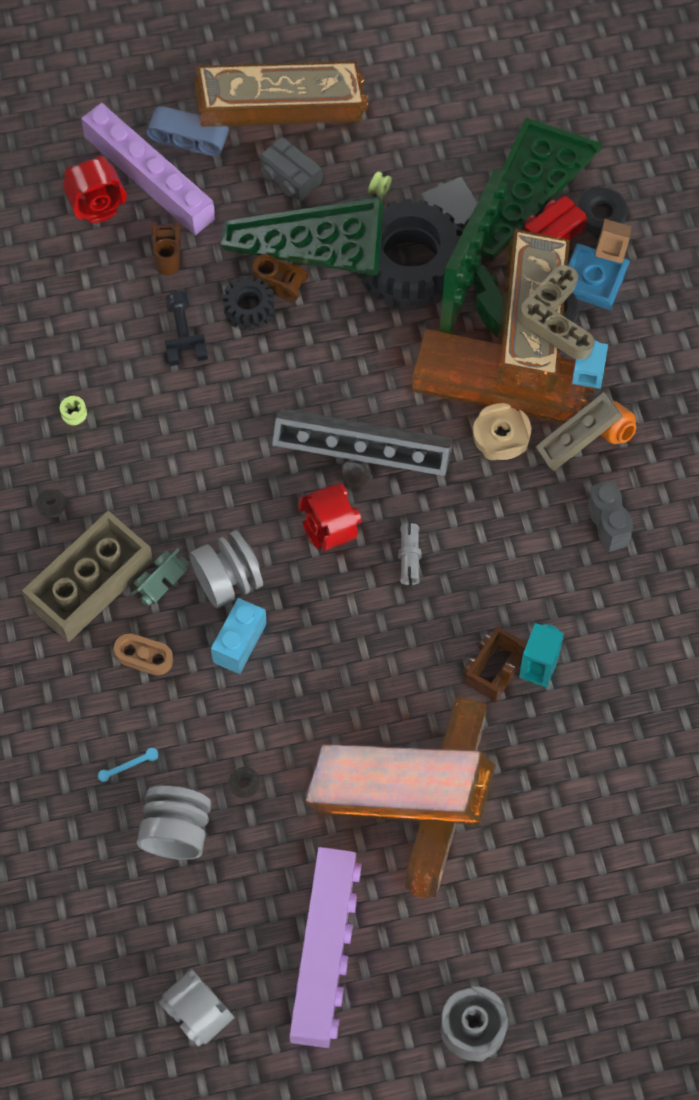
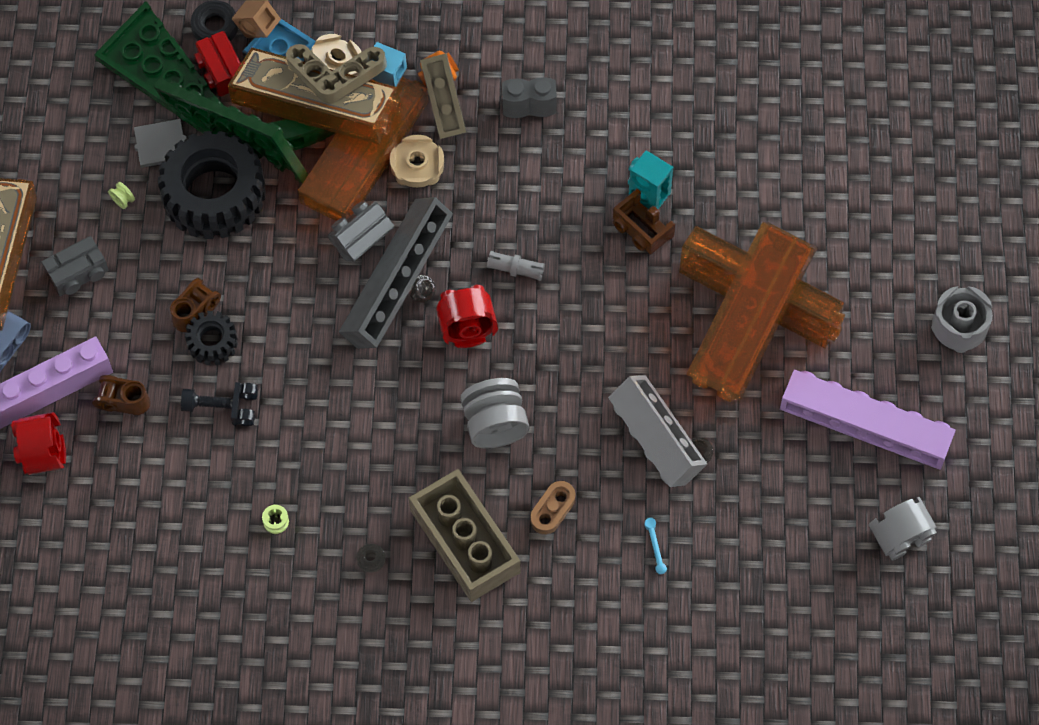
camera: 75 degrees left, 0 degrees up
sand green hinge [130,548,189,606] -> none
light grey wheel [136,786,211,860] -> none
medium azure brick [211,598,267,674] -> none
dark green wing [221,197,384,276] -> none
none -> tan plate [311,34,361,78]
none -> brick [327,200,395,262]
none -> light grey brick [608,375,707,487]

